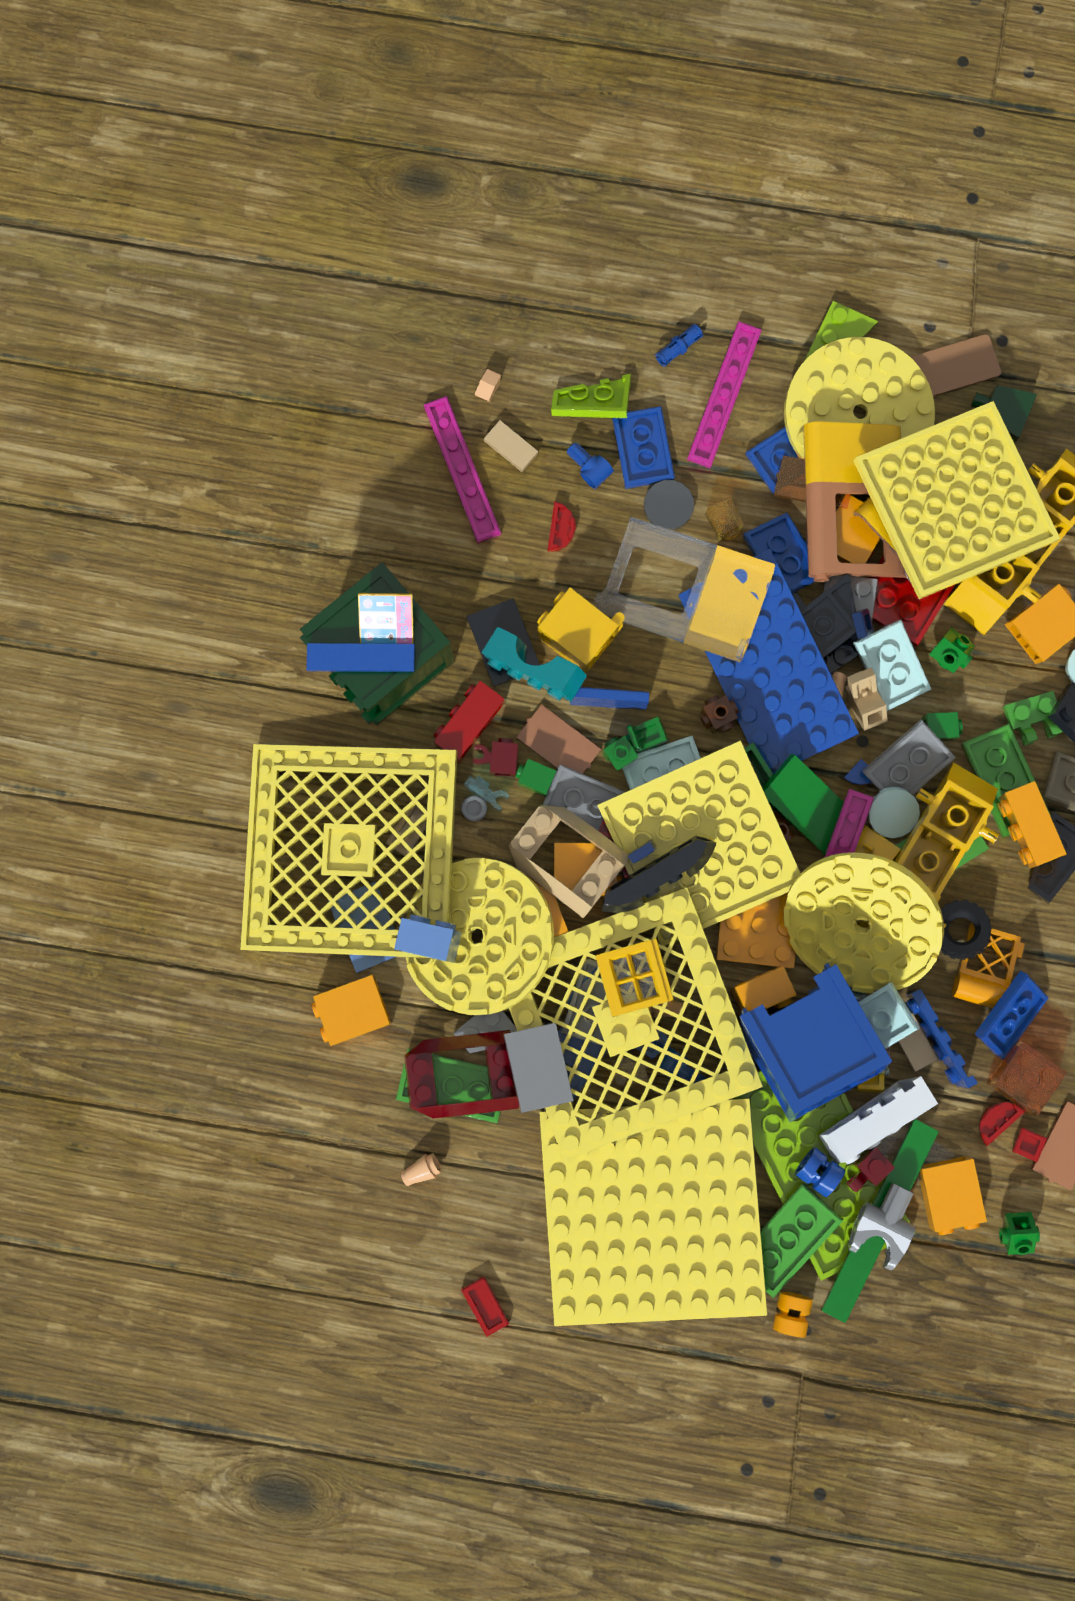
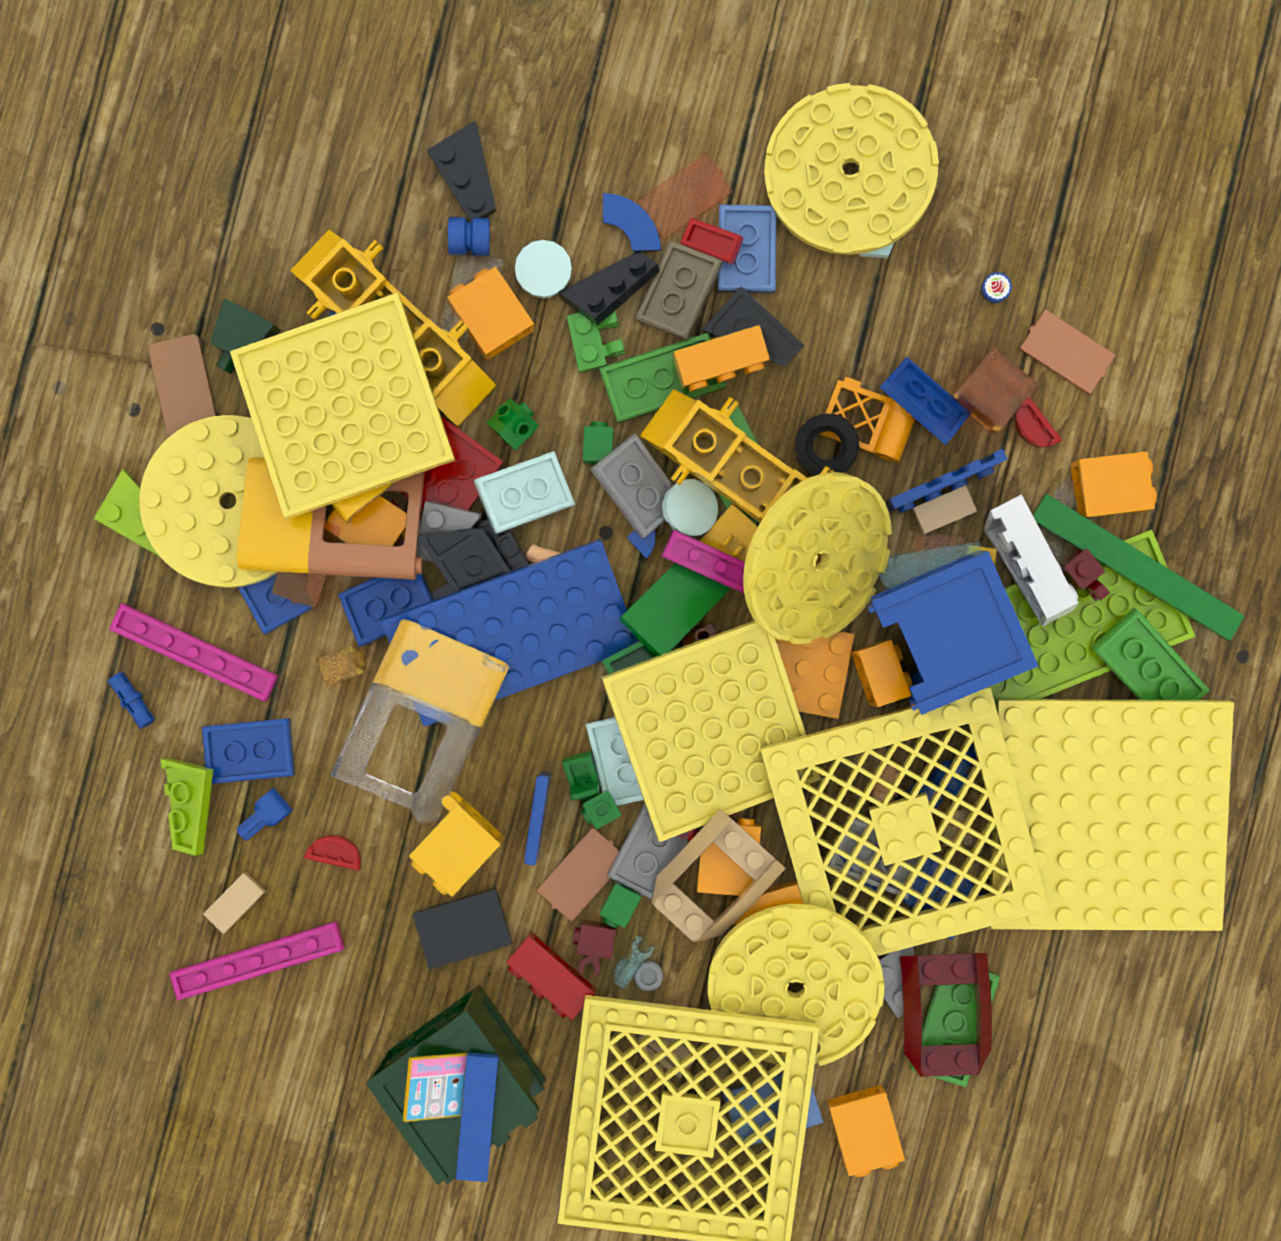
camera: 85 degrees left, 5 degrees up
medium blue brick [394,914,462,963] -> none
light nougat cone [401,1153,442,1186] -> none
red tile [461,1276,510,1337] -> none
light nougat piece [475,369,501,402] -> none
teal arch [482,627,587,702] -> none
light grey tile [504,1023,573,1113] -> none
yellow piece [595,939,674,1017] -> none
black brick [602,836,717,913] -> none
dark blue tile [628,839,657,864] -> none
dark grey tile [644,480,694,531] -> none
reddish brown brick [700,695,739,734] -> none
light orange wheel [772,1291,813,1338] -> none
blue wheel [795,1147,845,1198] -> none
tan brick [845,668,888,731] -> none
light grey connector [848,1183,916,1271] -> none
dark blue tile [852,608,874,639] -> none
light aqua tile [858,982,920,1049] -> none
green brick [999,1212,1040,1255] -> none
red tile [1012,1127,1047,1162] -> none

